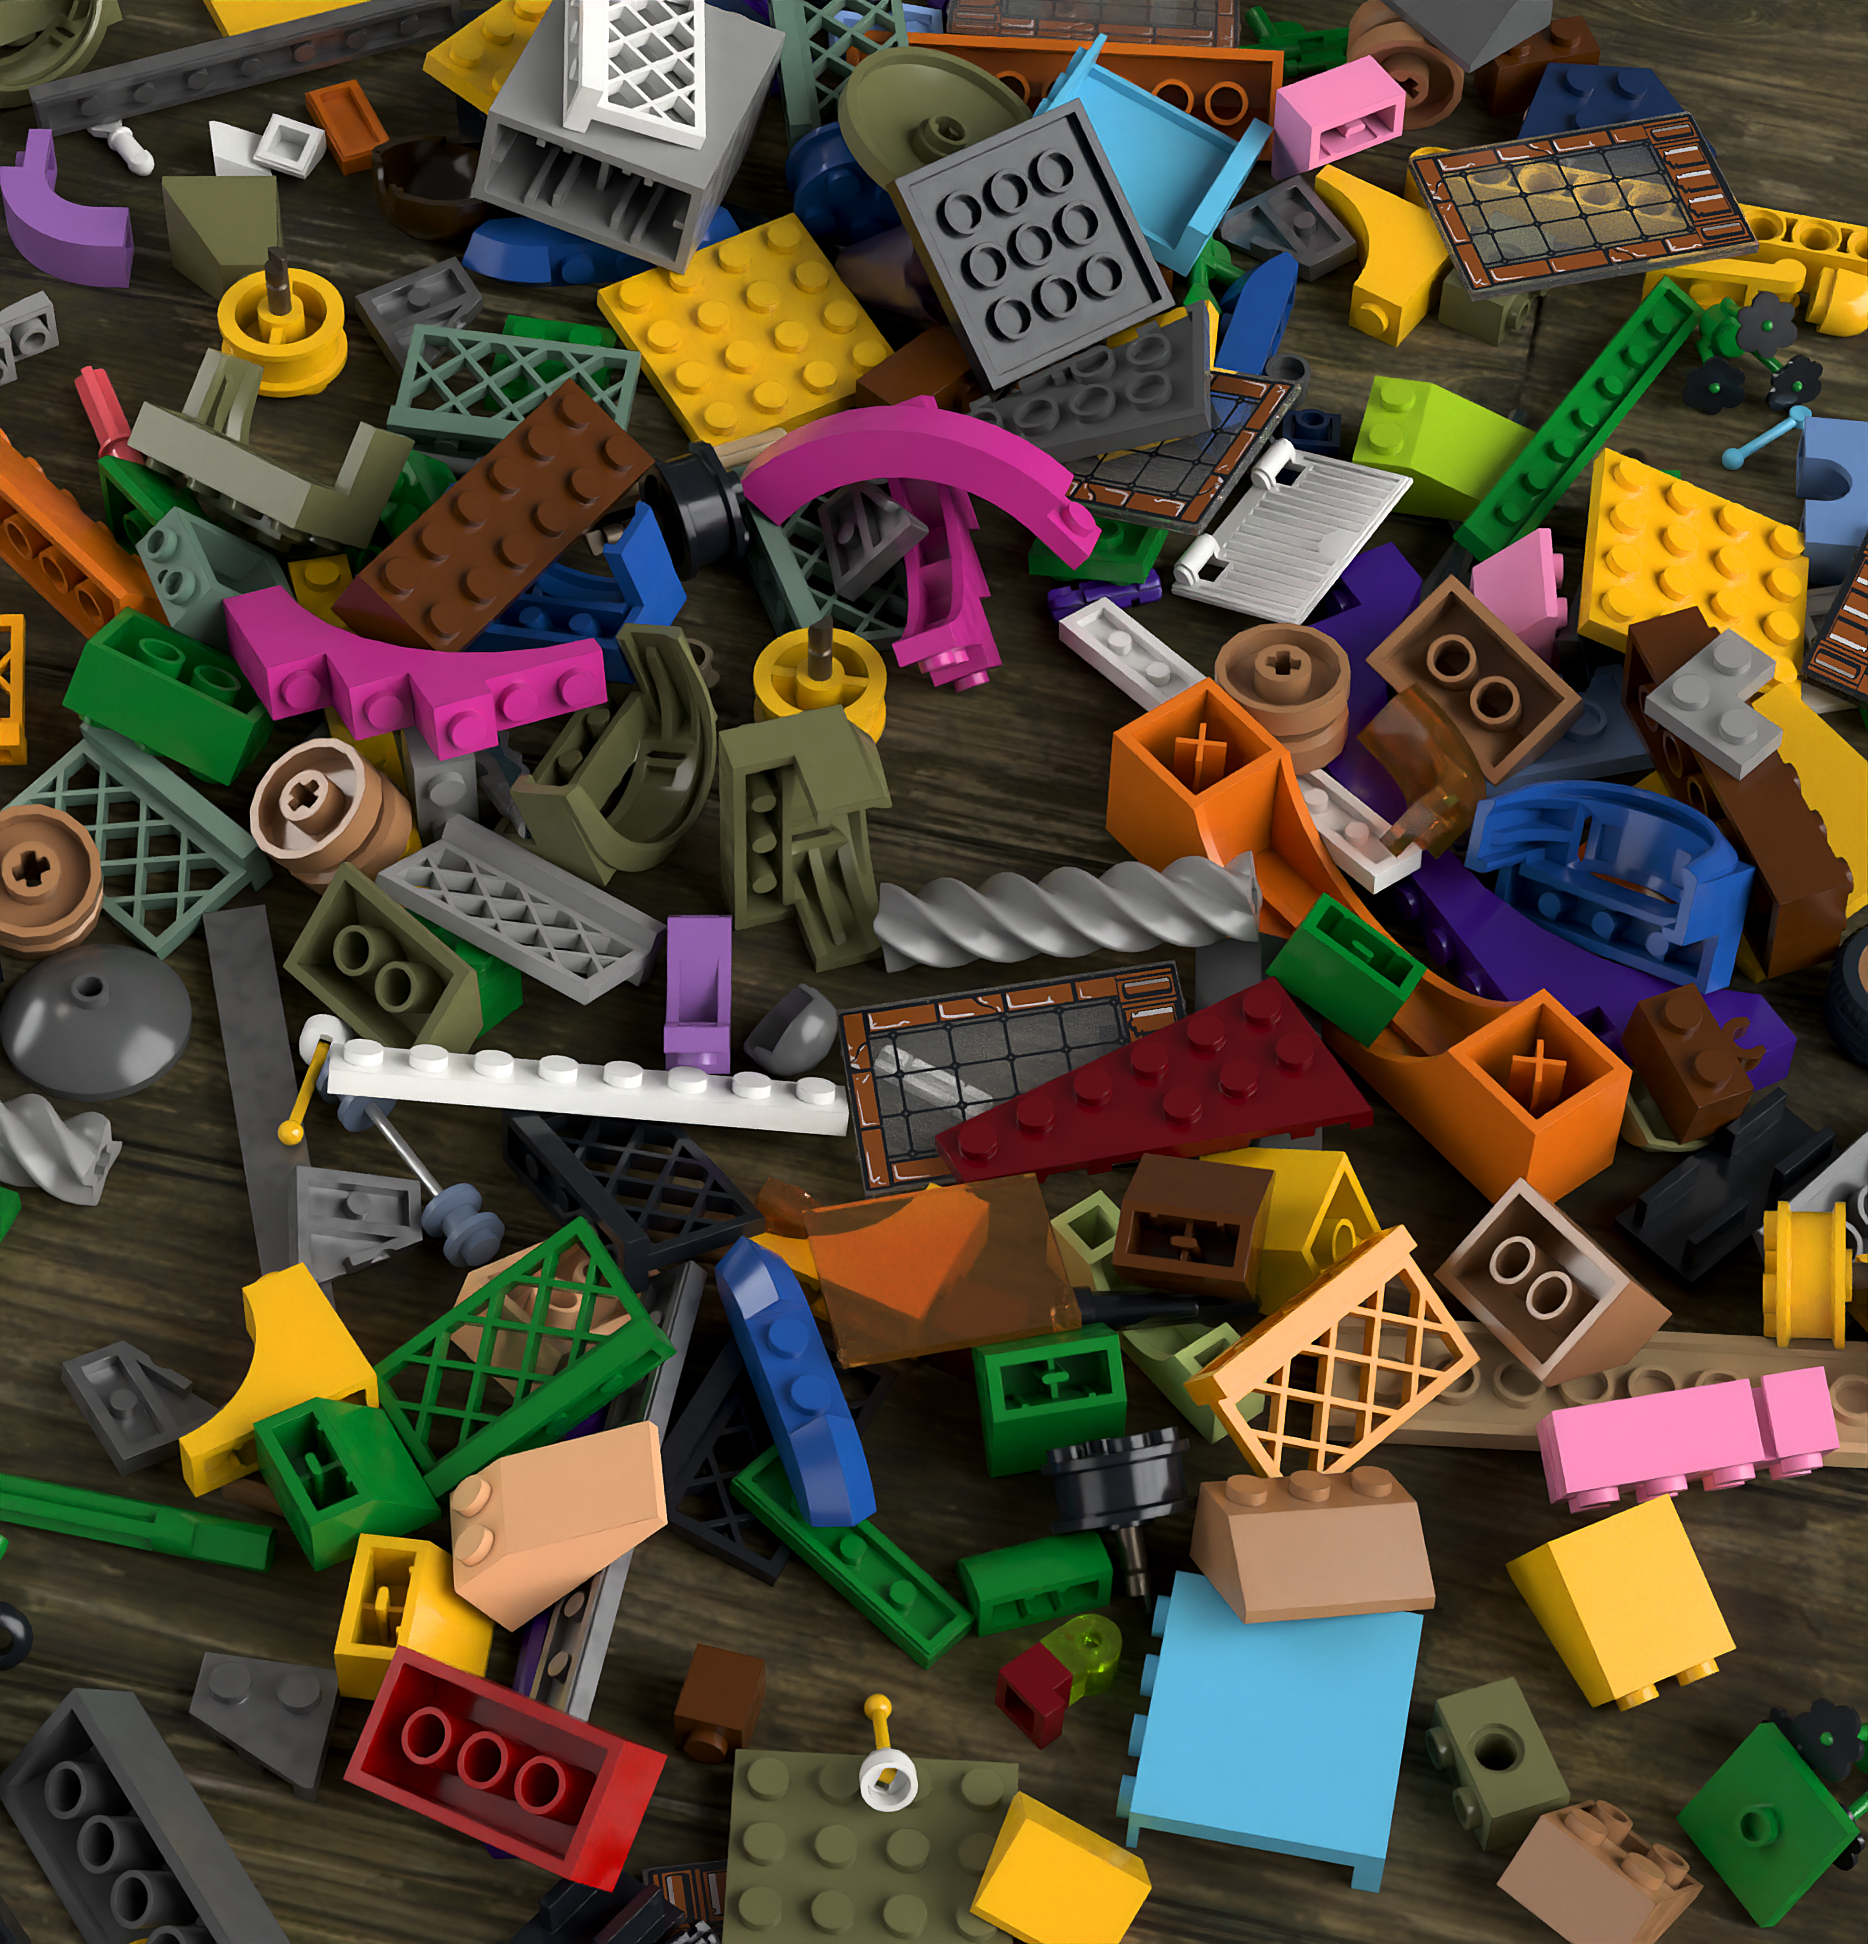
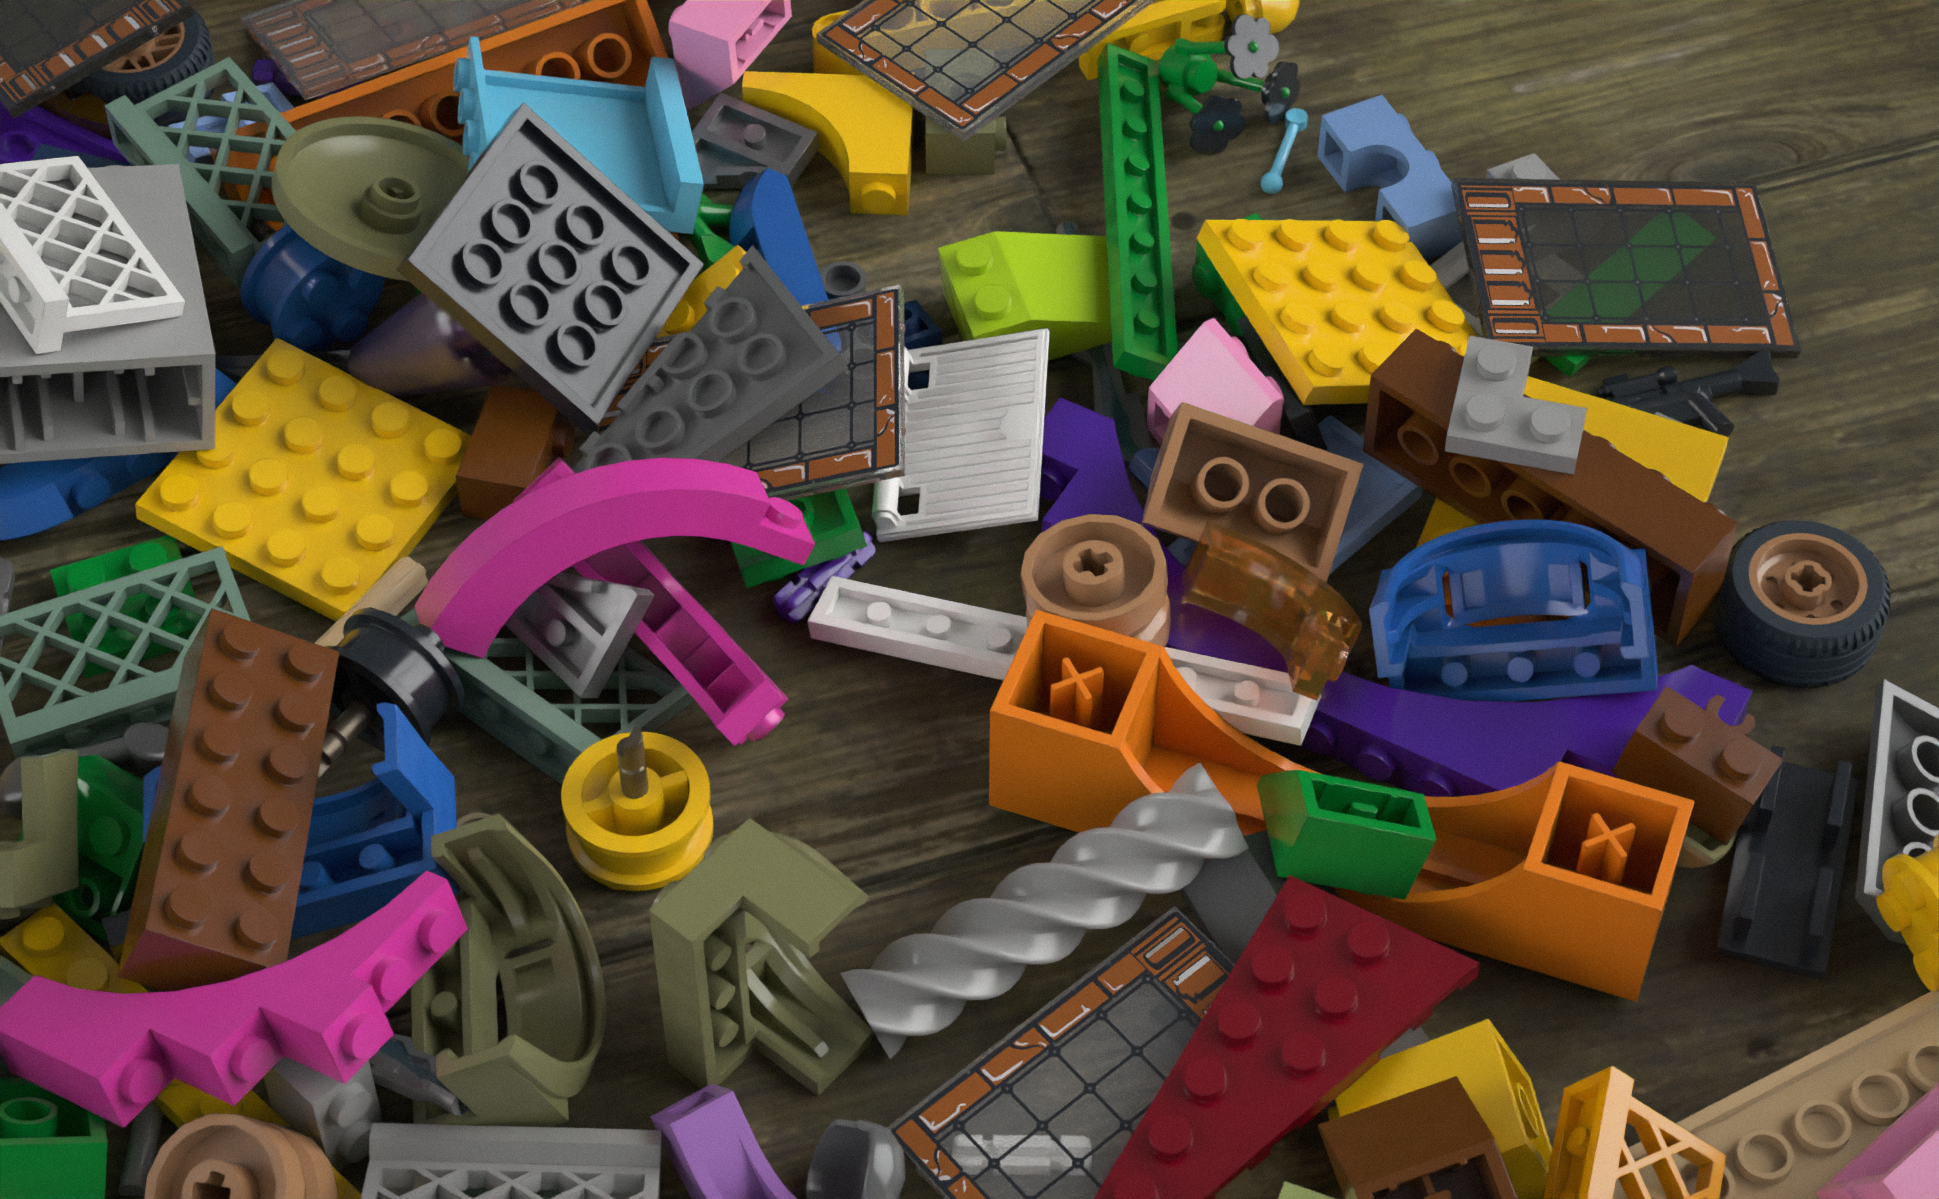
camera: 30 degrees left, 0 degrees up
medium nougat slope [1433,1176,1673,1387] -> none

